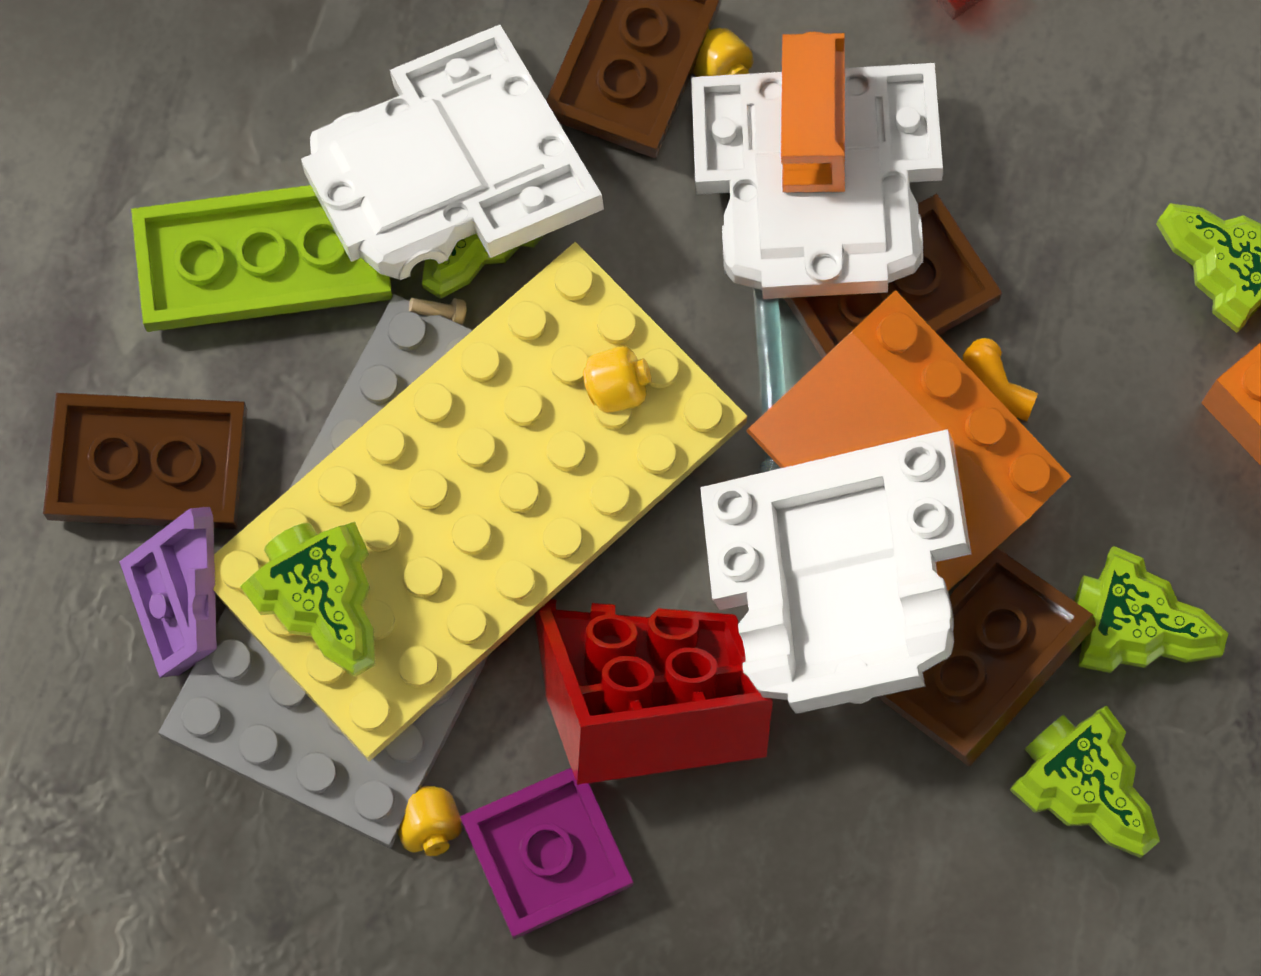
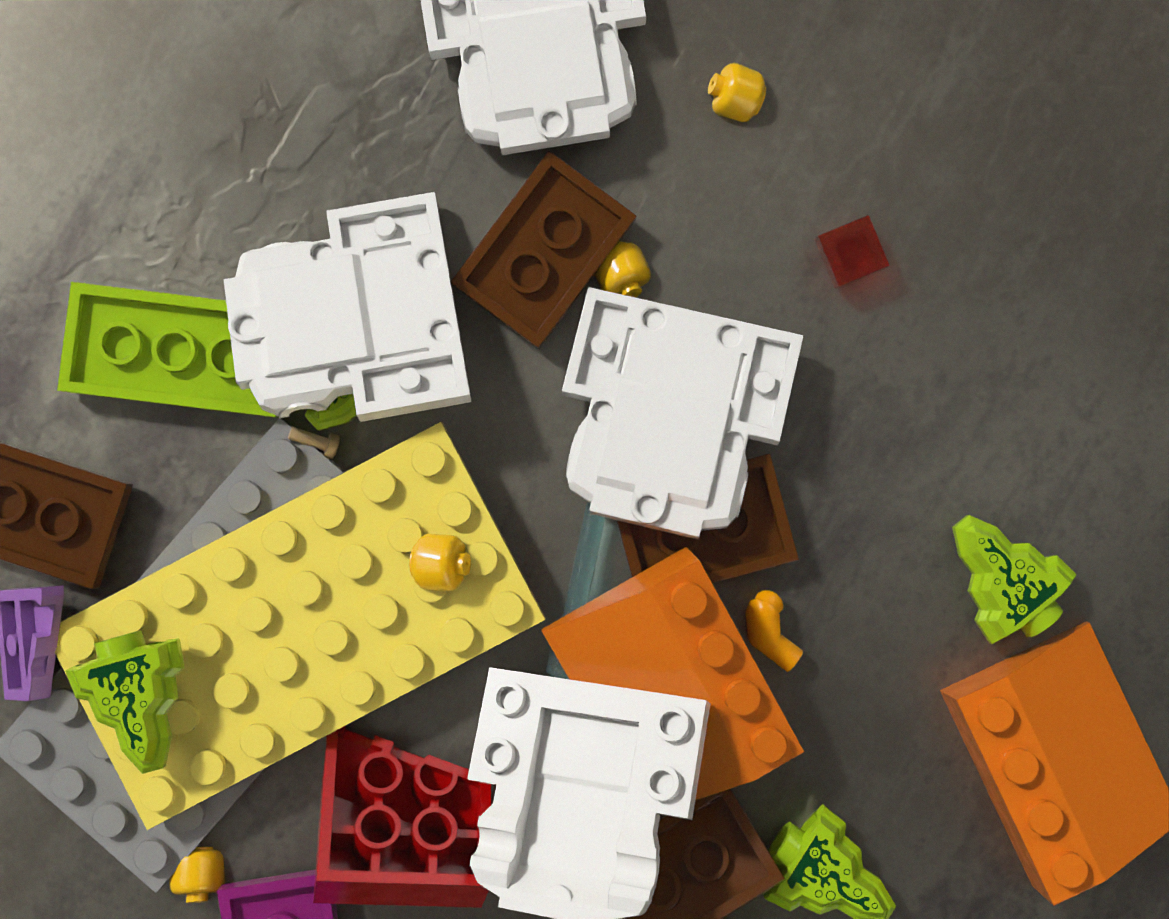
camera: 15 degrees right, 15 degrees up
orange window [781,31,845,193] -> none

